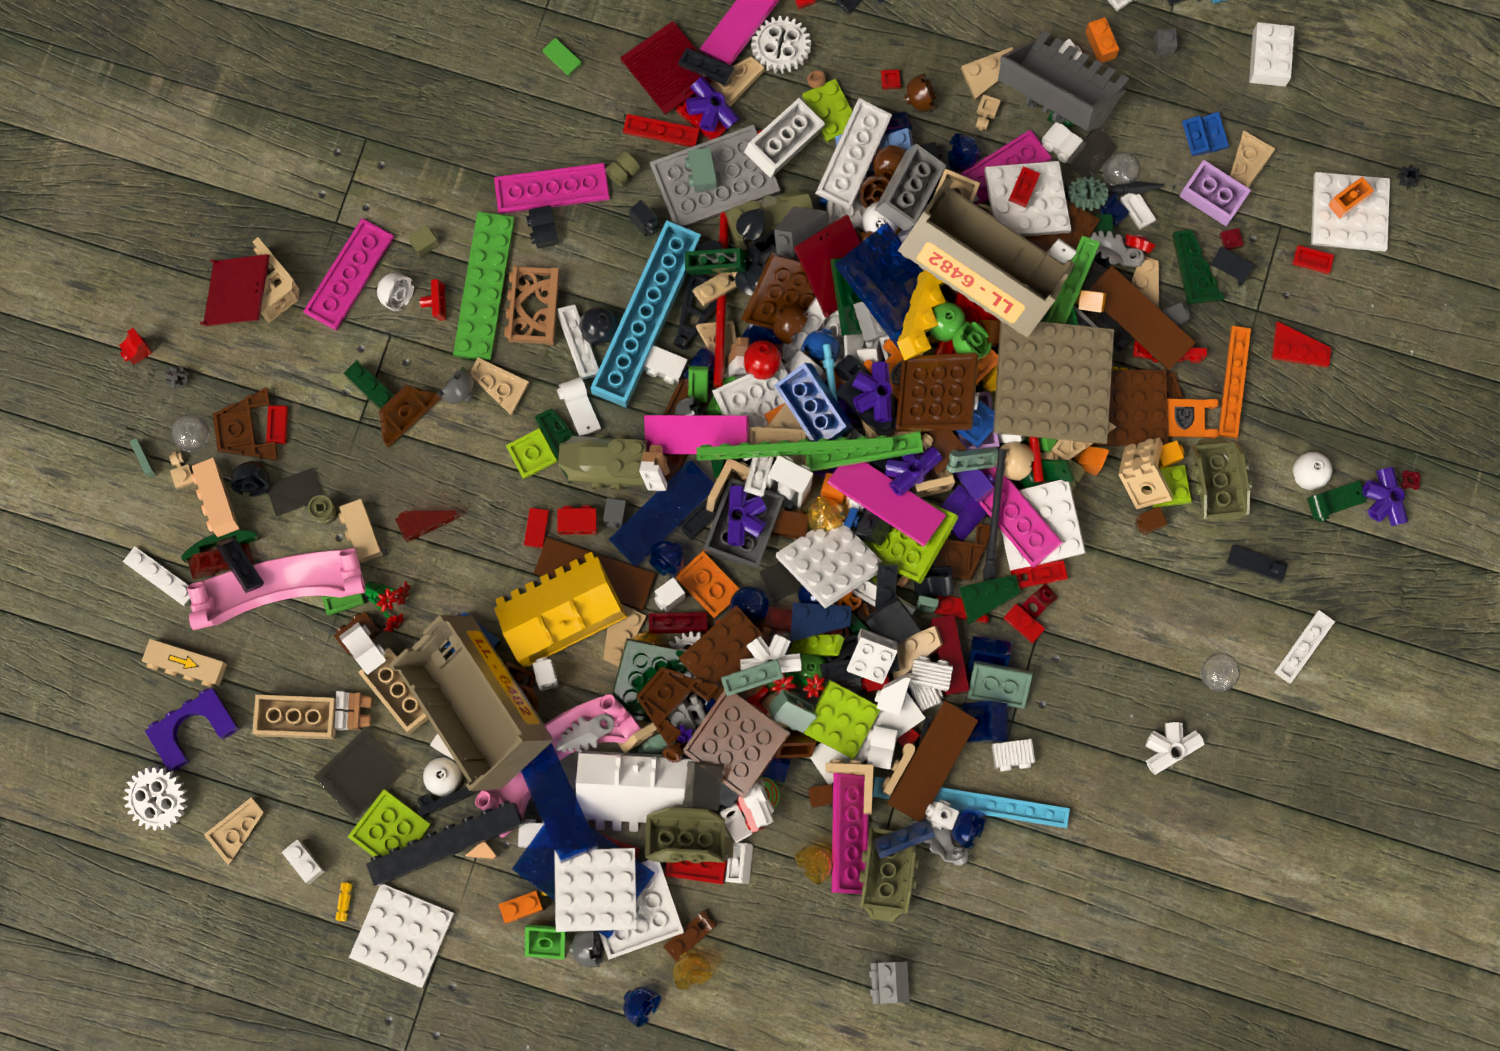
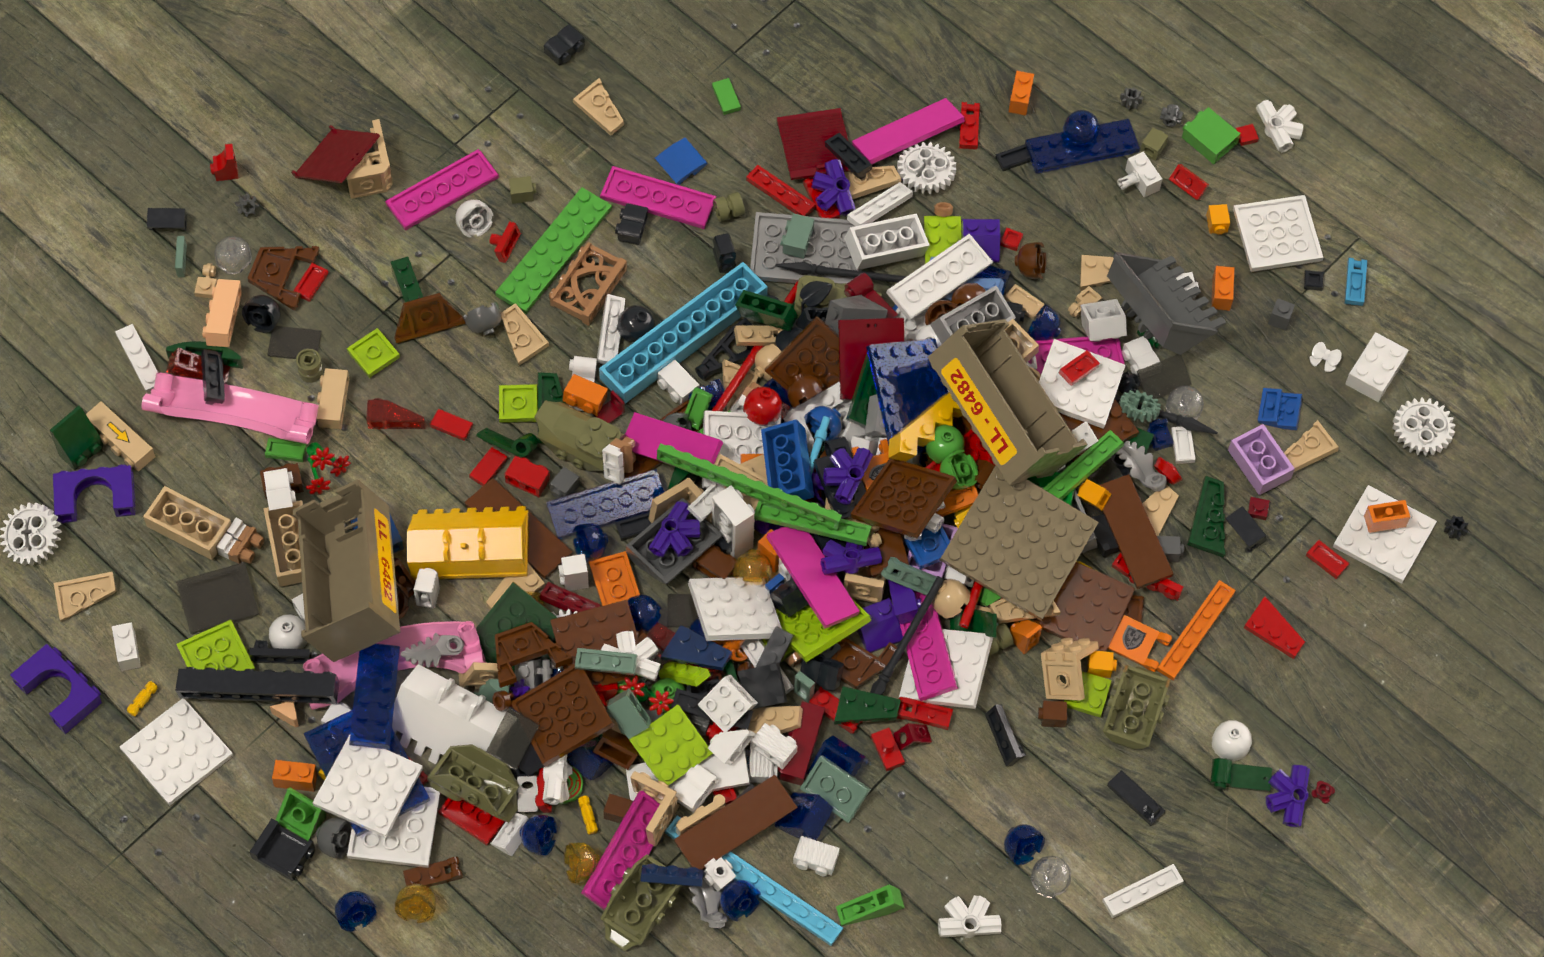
camera: 25 degrees right, 15 degrees down
none -> dark purple arch [10,644,102,734]
none -> dark green slope [50,405,104,470]
none -> black hinge [147,208,188,230]
none -> black panel [250,818,315,881]
none -> lime plate [347,328,400,378]
none -> red tile [430,409,473,441]
none -> dark green door [476,428,539,457]
none -> clear blue cylinder [520,815,557,856]
none -> black brick [544,24,585,65]
none -> orange brick [563,374,608,416]
none -> tan wing [573,78,624,136]
none -> yellow axle [578,796,598,835]
none -> dark red bracket [594,390,625,423]
none -> blue slope [655,138,708,185]
none -> tan cylinder [754,344,781,382]
none -> black piece [775,262,907,283]
none -> bright green slope [836,885,905,926]
none -> dark red door [844,272,898,318]
none -> white plate [847,182,913,226]
none -> dark purple slope [961,219,1000,262]
none -> black hinge [985,704,1026,767]
none -> tan tile [1004,284,1045,320]
none -> clear blue cylinder [1004,824,1045,865]
none -> white brick [1081,299,1127,342]
none -> black gear [1118,371,1140,393]
none -> white piece [1309,342,1342,372]
none -> white gear [1392,397,1455,456]

